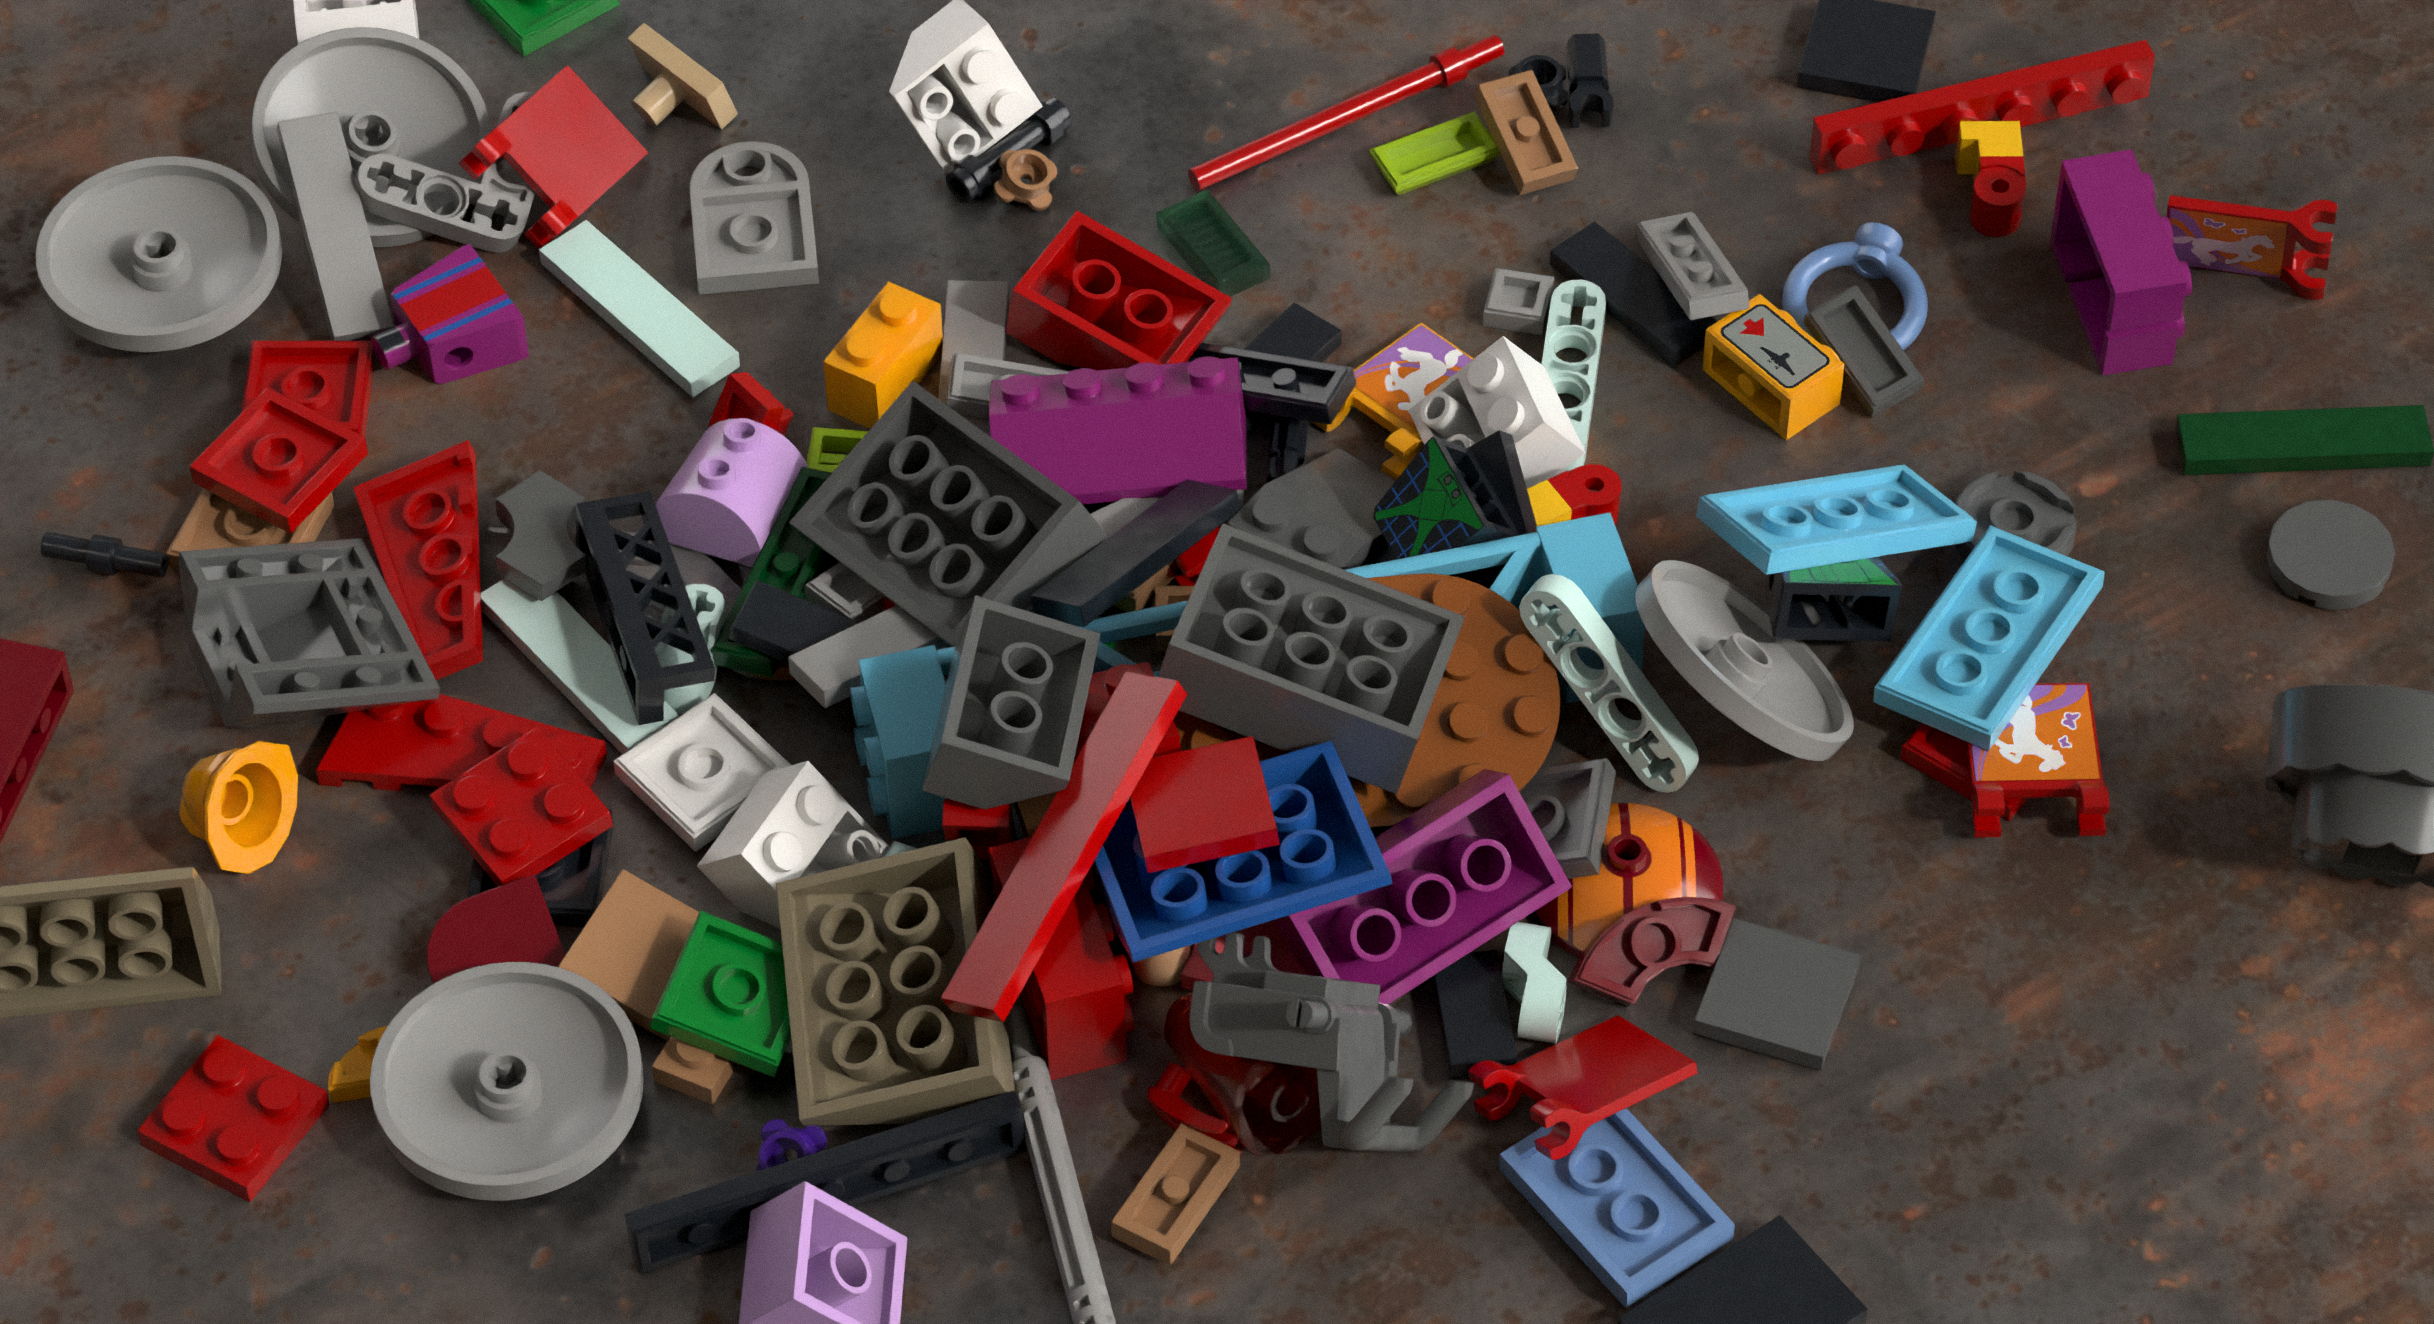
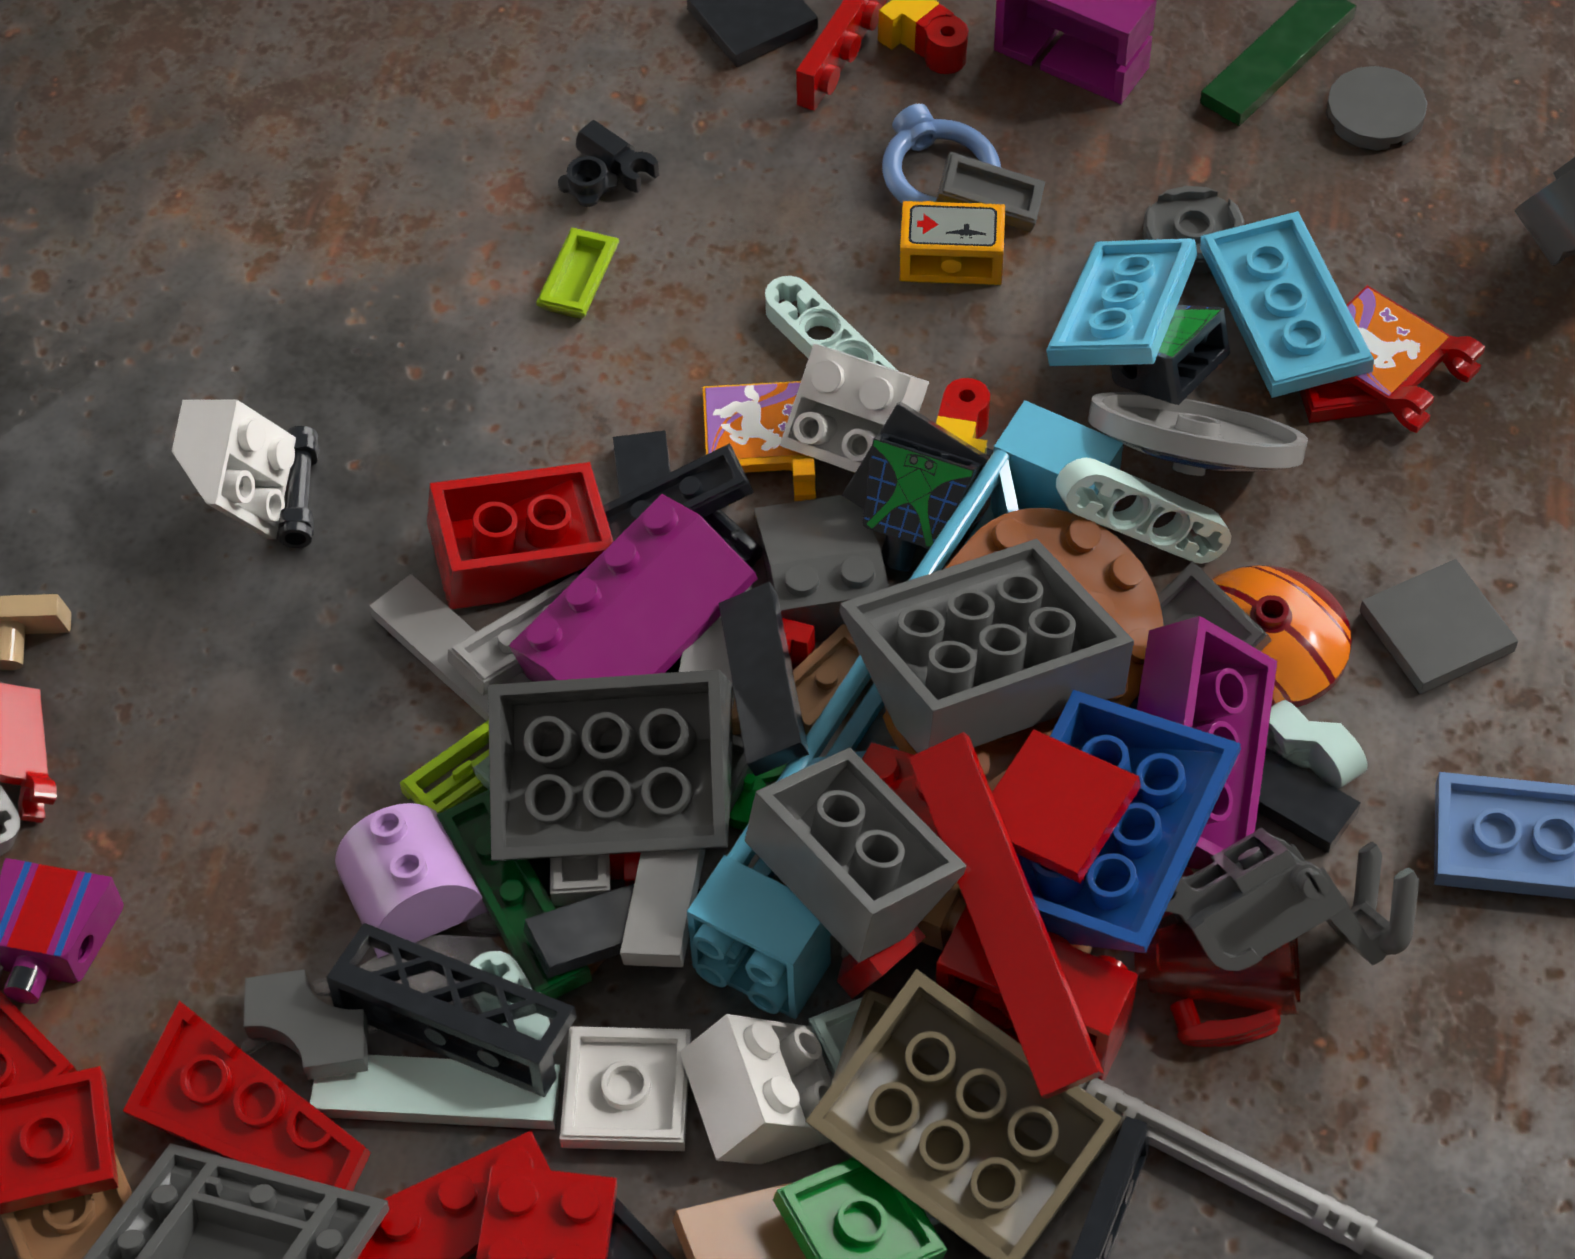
camera: 45 degrees left, 5 degrees up
light aqua tile [539,220,740,398] -> none
light grey tile [690,141,819,295] -> none
red tile [708,372,794,436] -> none
light orange brick [823,281,943,429] -> none
medium nougat plate [994,149,1057,211] -> none
medium nougat plate [1111,1123,1240,1266] -> none
clear green tile [1156,189,1270,297] -> none
red bar [1188,34,1505,191] -> none
red flag [1468,1015,1698,1160] -> none
medium nougat plate [1474,70,1578,195] -> none
light grey tile [1483,268,1554,335] -> none
black tile [1550,221,1718,367] -> none
dark red tile [1568,897,1736,1007] -> none
light grey tile [1636,212,1749,320] -> none

